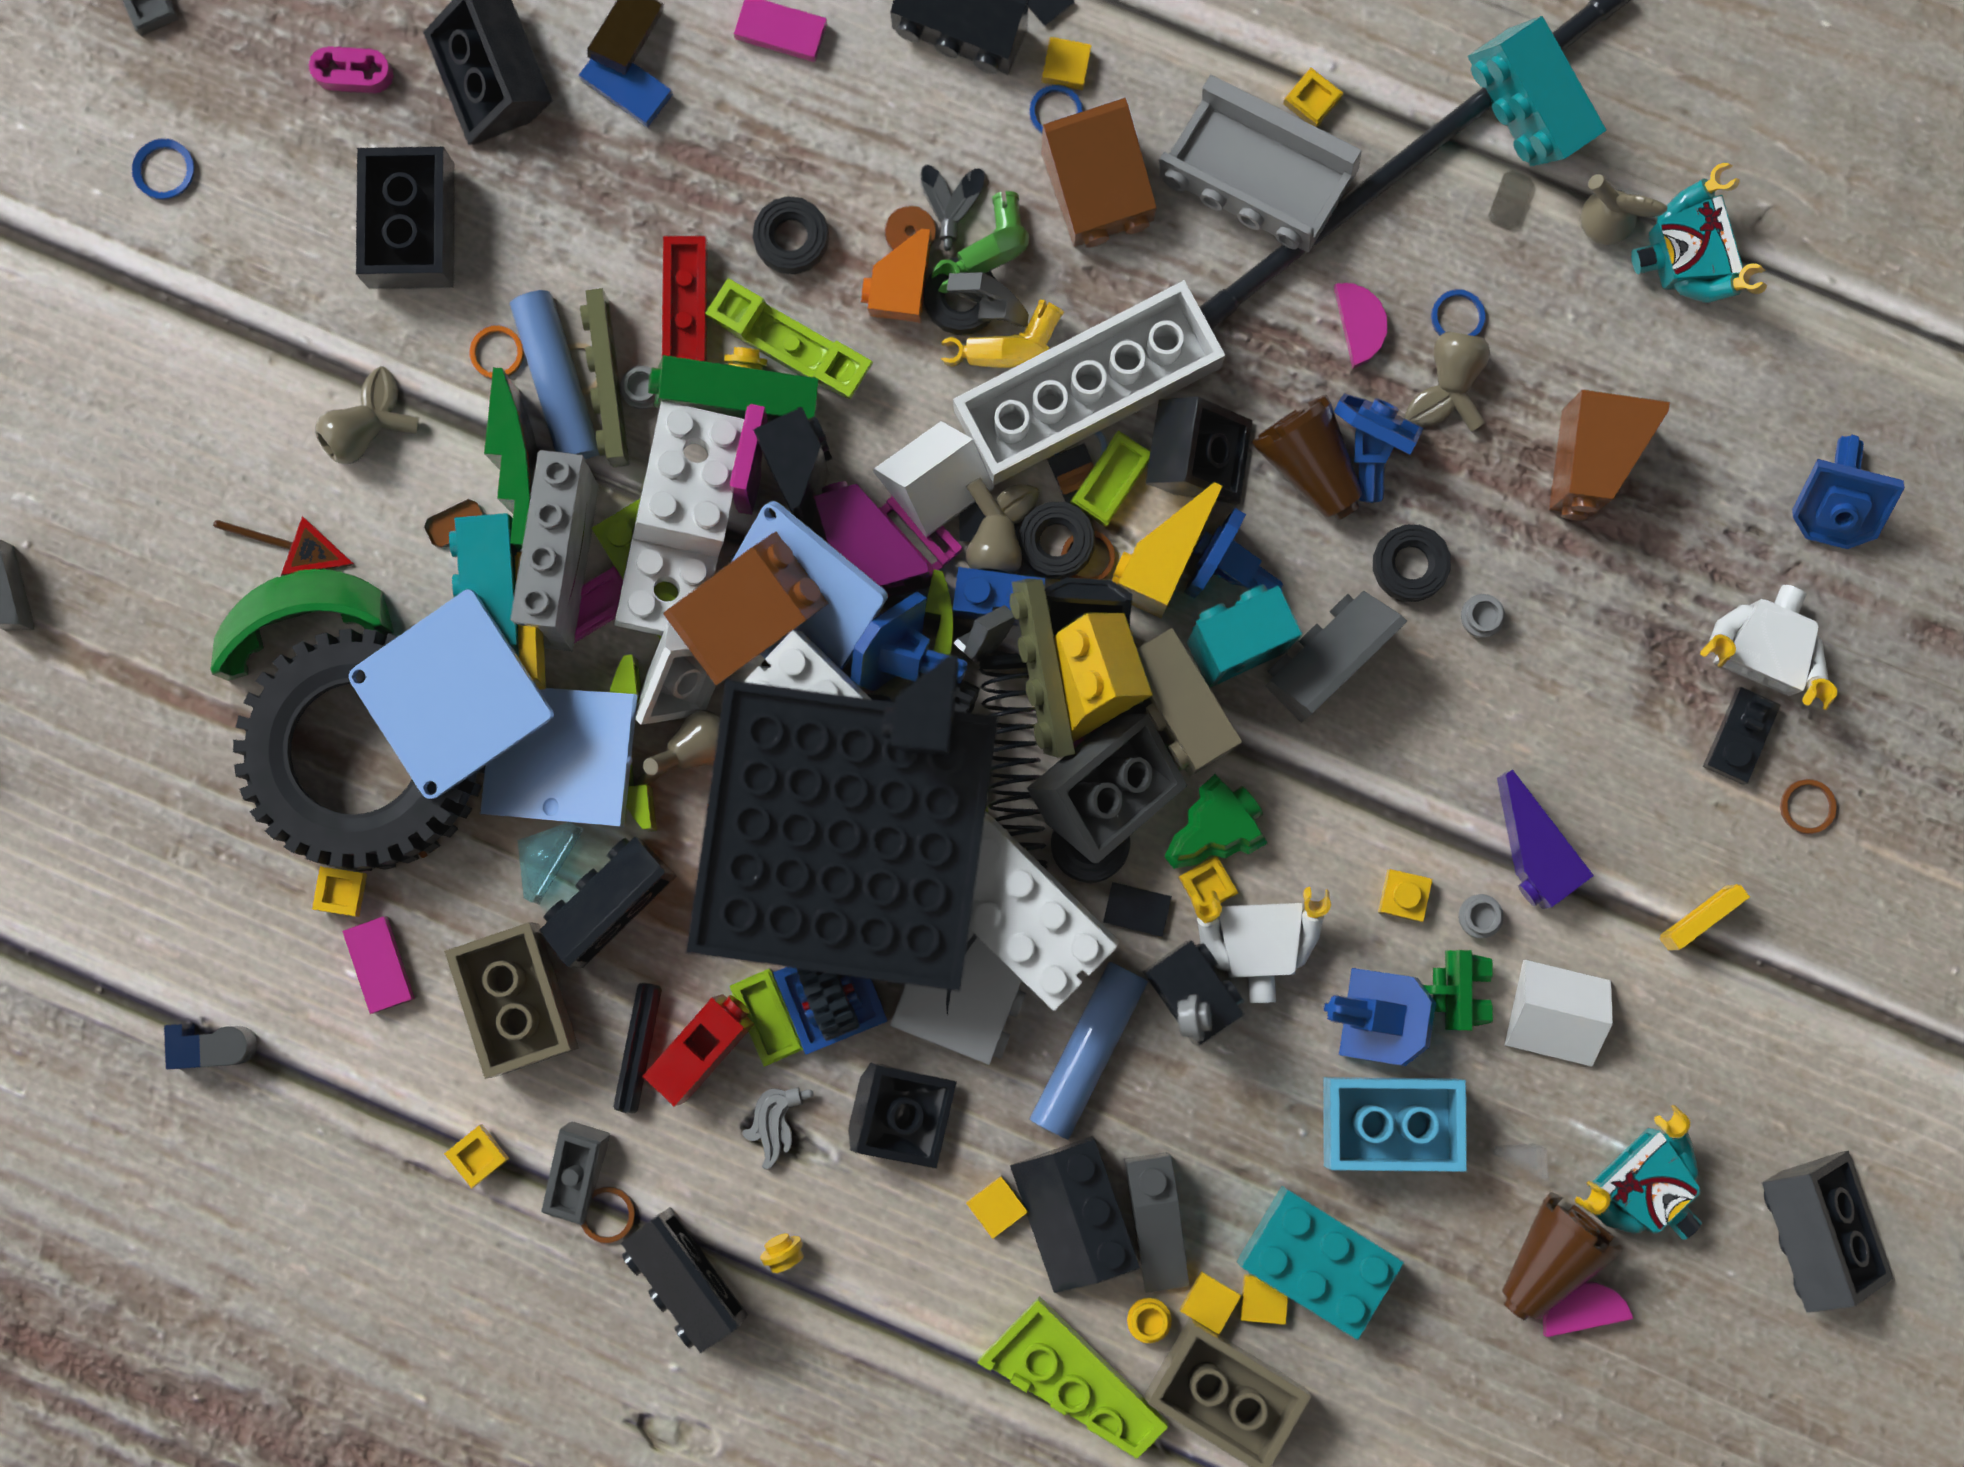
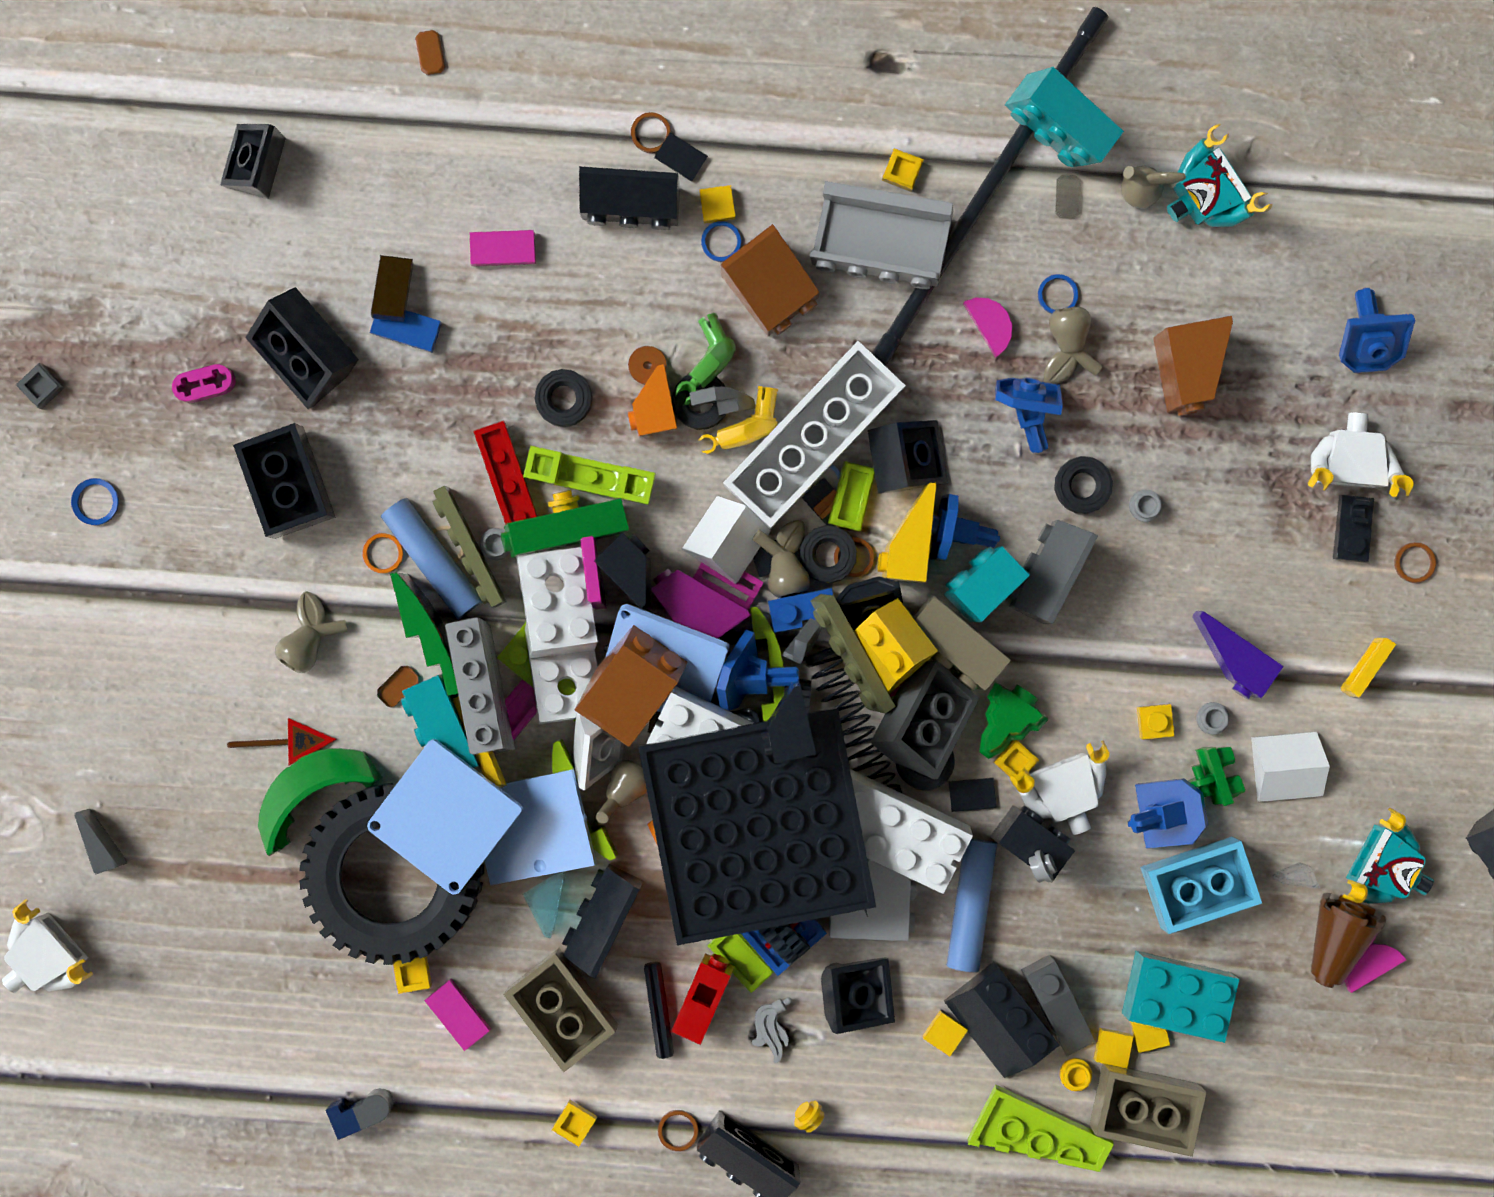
camera: 20 degrees left, 5 degrees up
dark grey slope [541,1122,610,1225] -> none
dark grey piece [921,165,985,251] -> none
reddish brown cone [1252,395,1363,520] -> none

